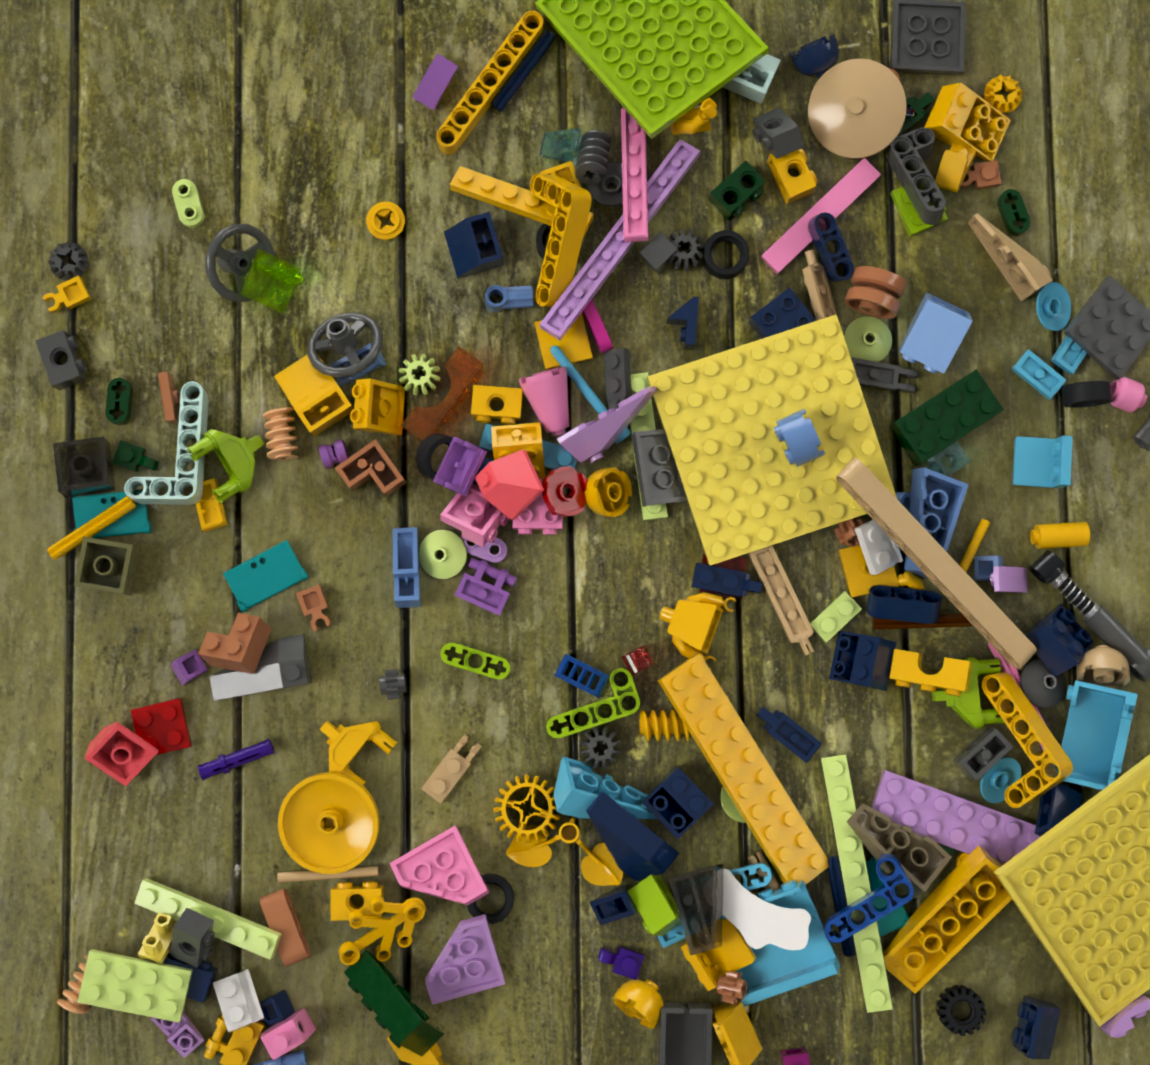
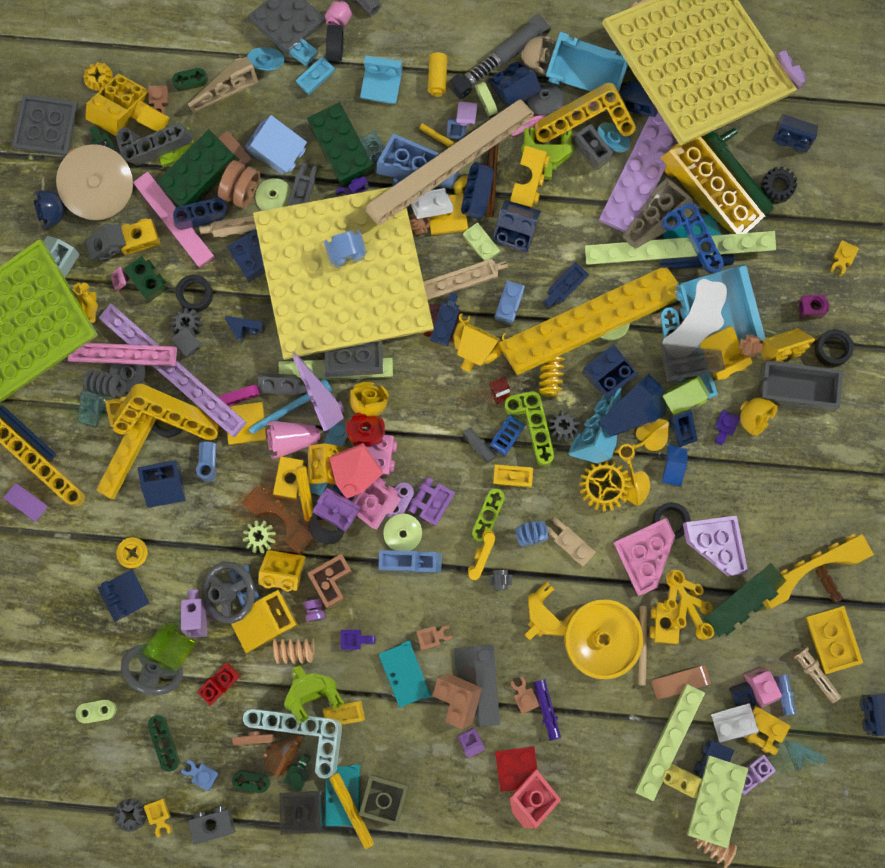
camera: 75 degrees left, 5 degrees down
dark grey brick [170,908,215,968] -> none
none -> dark blue hinge [98,569,150,622]
none -> bright pink slope [110,267,129,292]
none -> dark green beam [148,715,180,772]
none -> dark green brick [156,129,240,206]
none -> lavender torso [181,590,207,638]
none -> medium blue plate [181,760,219,791]
none -> red slope [197,662,241,706]
none -> nougat slope [219,131,252,165]
none -> dark orange wedge [263,734,305,777]
none -> yellow axle [296,466,313,521]
none -> dark purple plate [335,176,369,196]
none -> dark purple plate [341,630,375,650]
none -> dark grey pin [462,427,496,464]
none -> yellow plate [468,529,495,580]
none -> yellowish green beam [475,82,498,117]
none -> yellow plate [493,464,533,488]
none -> medium blue brick [495,281,525,326]
none -> nougat plate [511,677,540,714]
none -> medium blue gear [515,521,548,546]
none -> blue slope [662,445,687,486]
none -> dark green cylinder [702,128,774,216]

